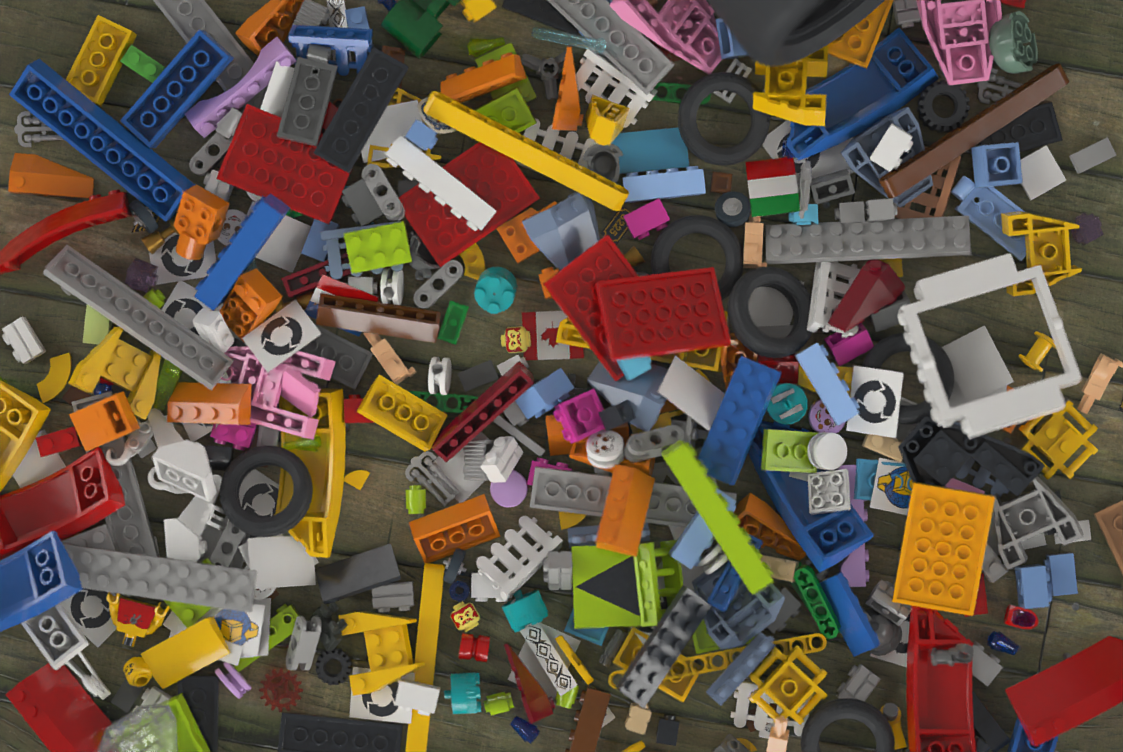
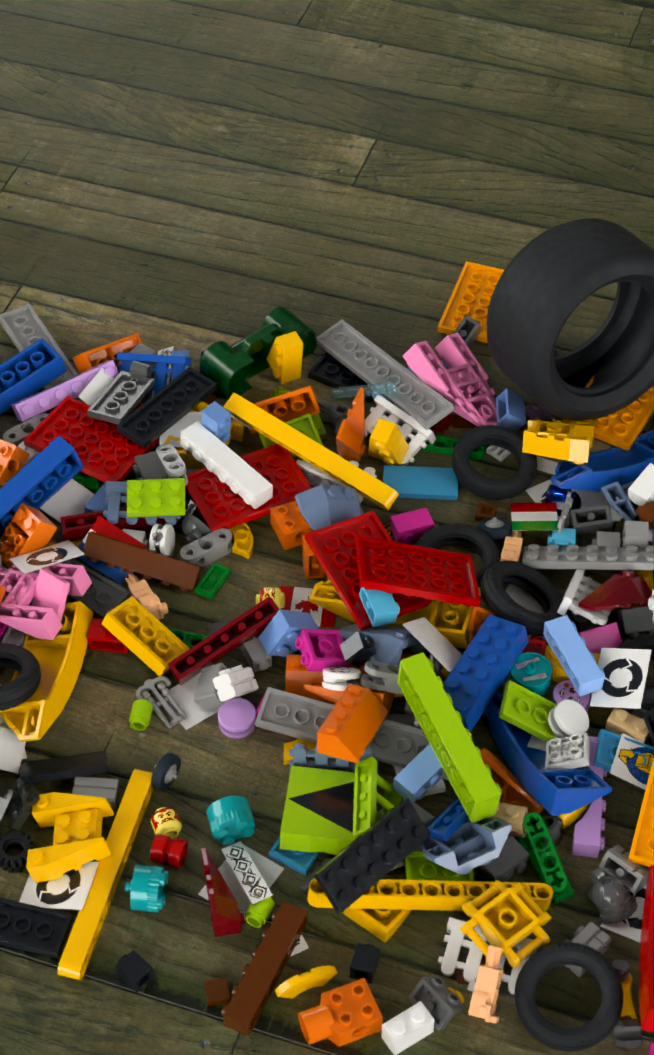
camera: 10 degrees right, 40 degrees down
light grey cone [215,107,242,139] -> none
clear neon green cone [283,433,321,452] -> none
yellow tile [344,470,370,490] -> none
white brick [394,679,440,716] -> none
orange slope [409,494,500,563] -> none
white head [428,357,452,395] -> none
clear blue cone [449,581,469,601] -> none
white brick [471,572,512,602] -> none
teal piece [474,267,518,314] -> none
white fence [476,516,563,601] -> none
lime brick [483,691,514,716] -> none
light grey tile [493,416,545,456] -> none
clear blue cone [510,716,541,744] -> none
light grey brick [543,551,572,590] -> none
yellow tile [555,635,594,685] -> none
dark grey helmet [582,144,623,183] -> none
light blue brick [622,166,706,203] -> none
tan brick [625,702,652,734] -> none
white head [698,540,728,574] -> none
sand blue fence [705,632,776,706] -> none
blue tile [820,572,880,657] -> none

